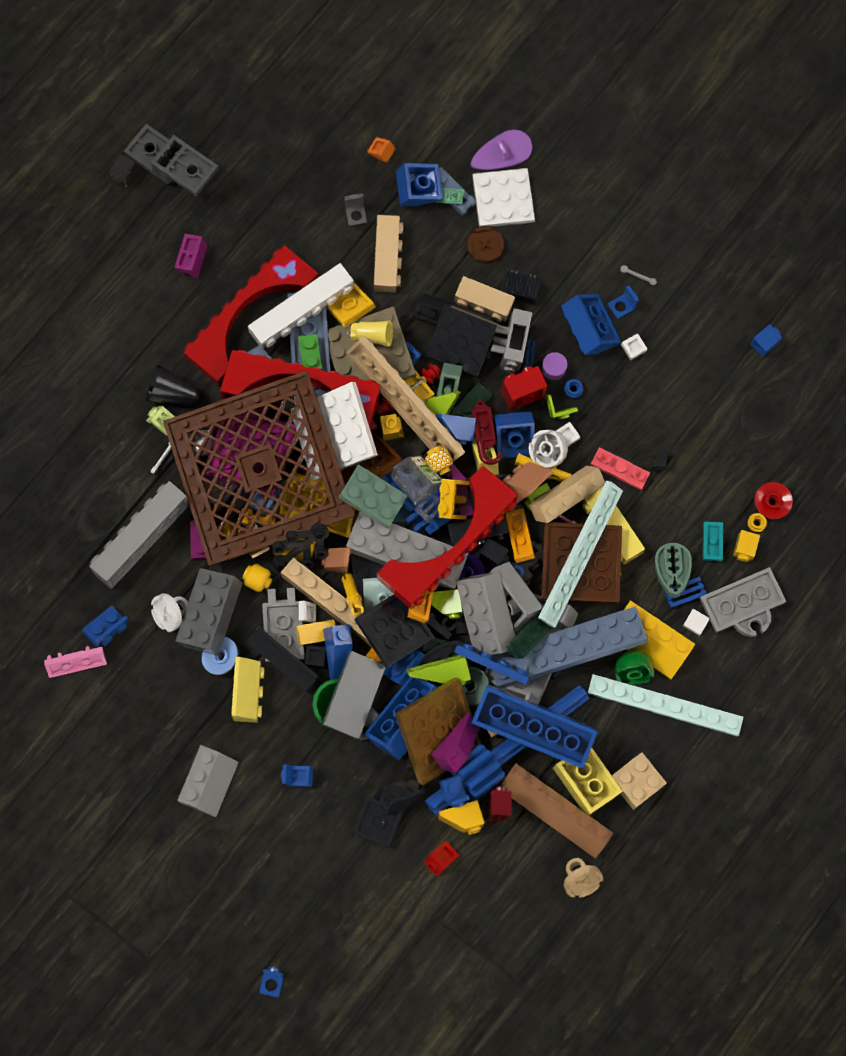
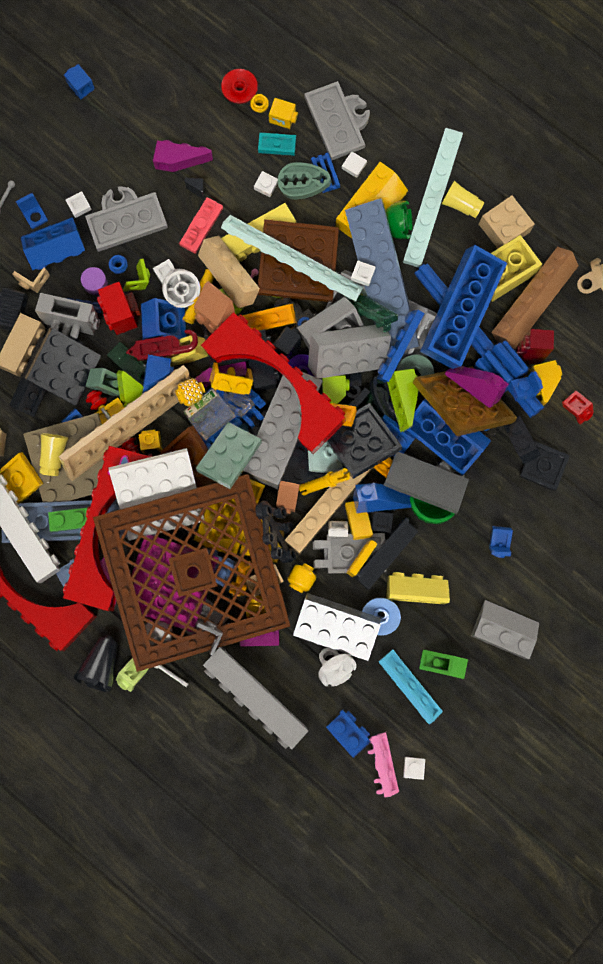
camera: 85 degrees left, 5 degrees up
none -> tan bracket [13,268,50,293]
none -> light grey plate [85,186,168,252]
none -> clear red tile [126,292,141,317]
none -> magenta slope [153,140,213,172]
none -> flat silver bracket [196,620,223,656]
none -> white plate [254,171,278,197]
none -> yellow tile [347,540,377,577]
none -> white plate [351,261,376,286]
none -> medium azure plate [379,650,443,724]
none -> white plate [403,757,425,780]
none -> bright green slope [419,650,468,679]
none -> light yellow plant [442,181,484,218]

